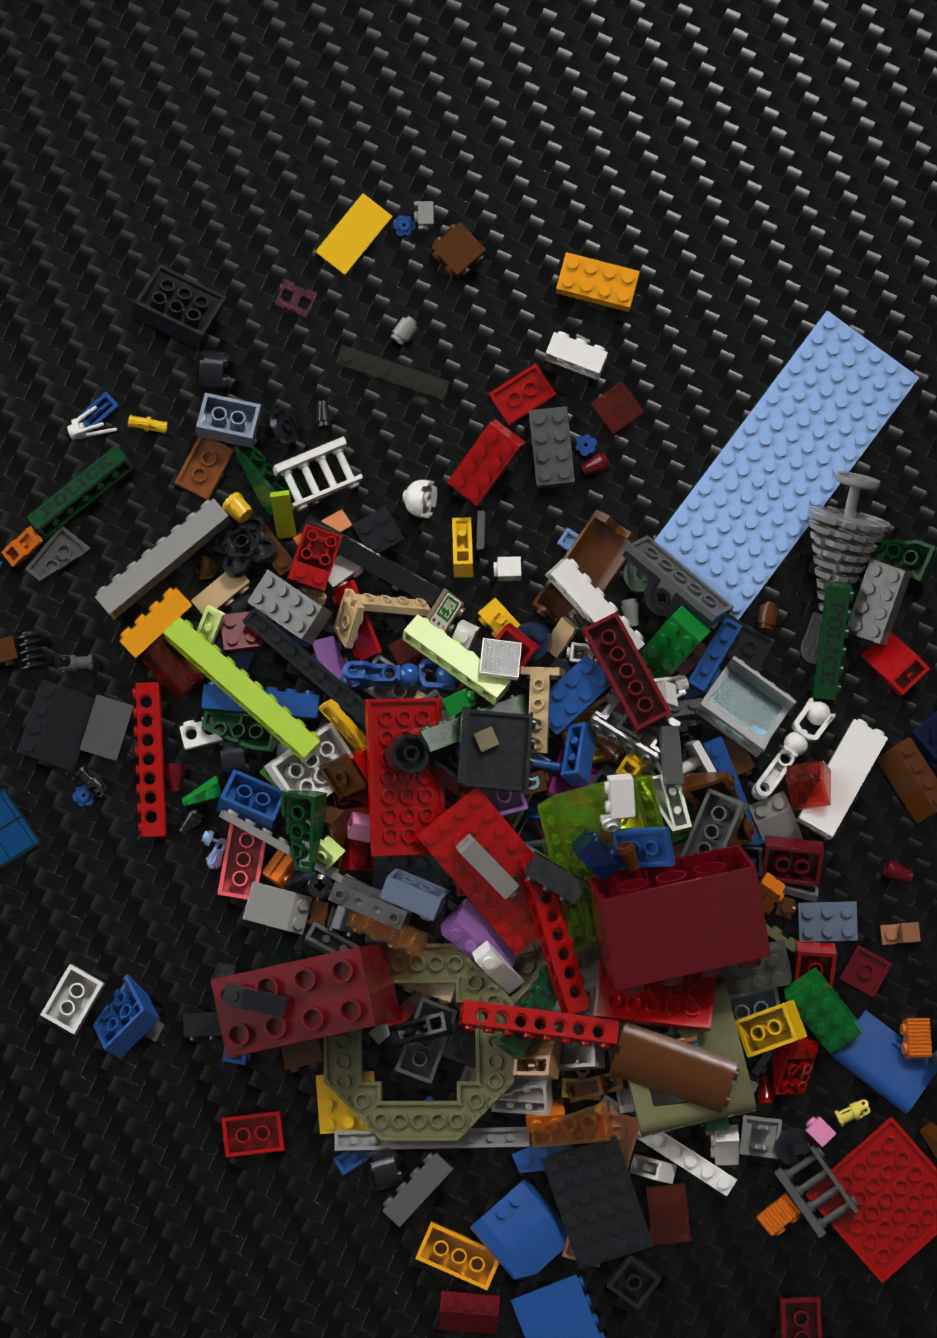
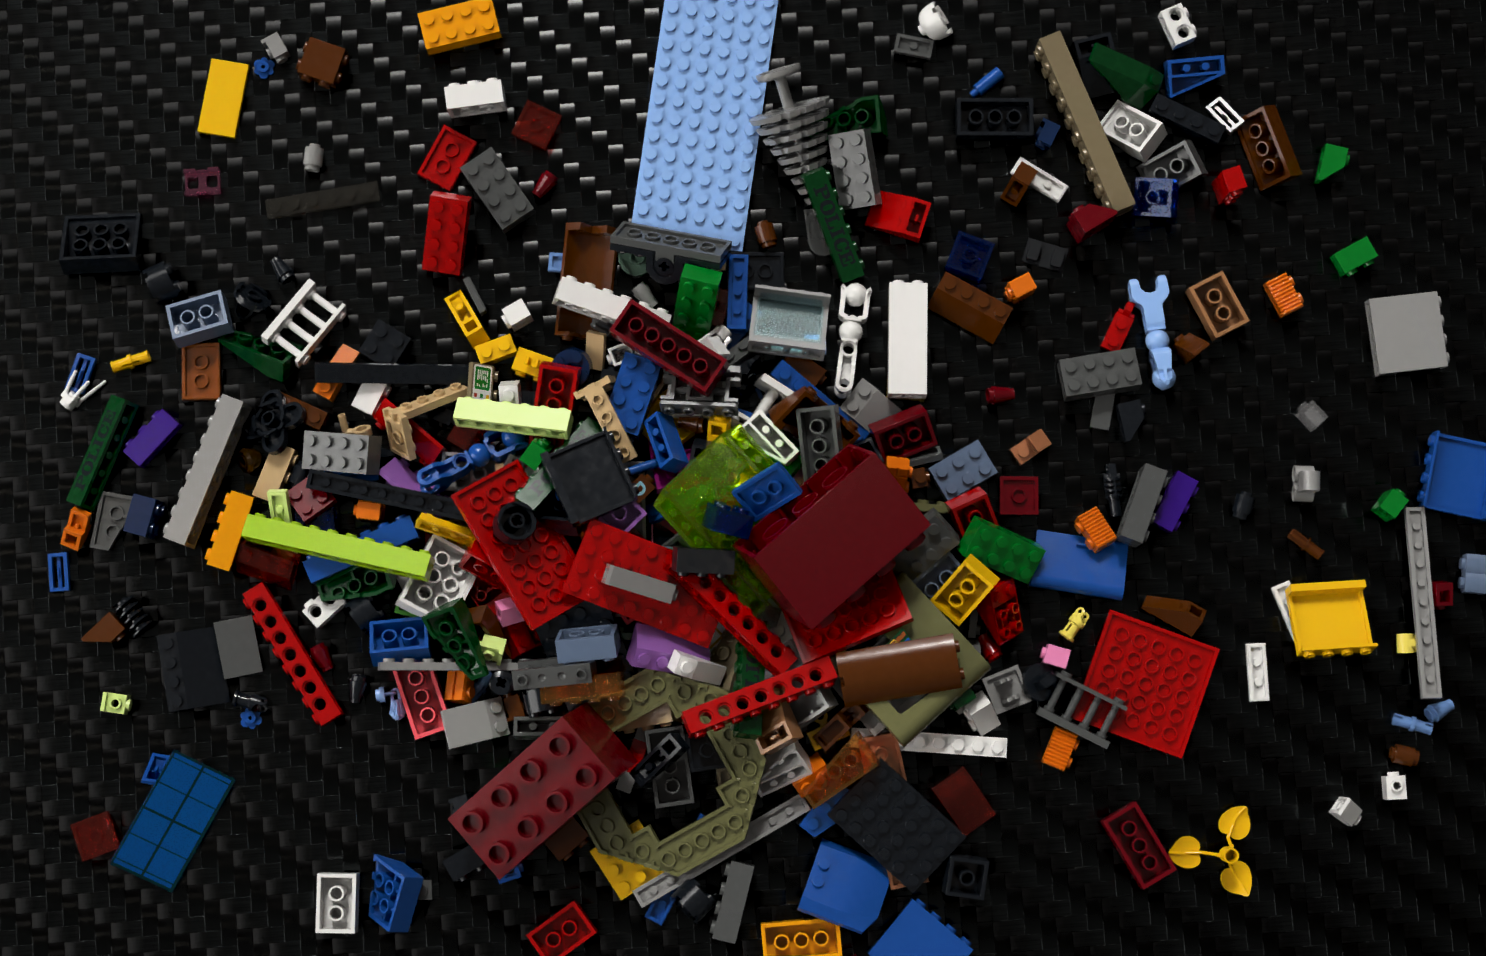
camera: 30 degrees left, 0 degrees up
dark grey piece [59,654,93,672] -> none
green slope [182,776,222,808] -> none
black slope [221,982,289,1017] -> none
yellow piece [222,492,253,524] -> none
lime tile [270,490,297,539] -> none
red slope [286,524,342,593] -> none
reddish brown tile [319,753,368,800] -> none
white cylinder [403,480,437,518] -> none
dark tan tile [474,726,500,752] -> none
tile [479,638,522,681] -> none
blue plant [575,434,597,456] -> none
white plate [600,814,622,832] -> none
white piece [604,773,635,819] -> none
reddish brown cone [617,841,640,872] -> none
white slope [629,1154,677,1184] -> none
dark grey tile [658,725,684,785] -> none
clear red slope [786,761,831,810] -> none
none -> dark purple brick [123,409,183,468]
none -> dark blue brick [123,494,166,540]
none -> orange brick [353,500,386,524]
none -> yellow brick [474,334,517,365]

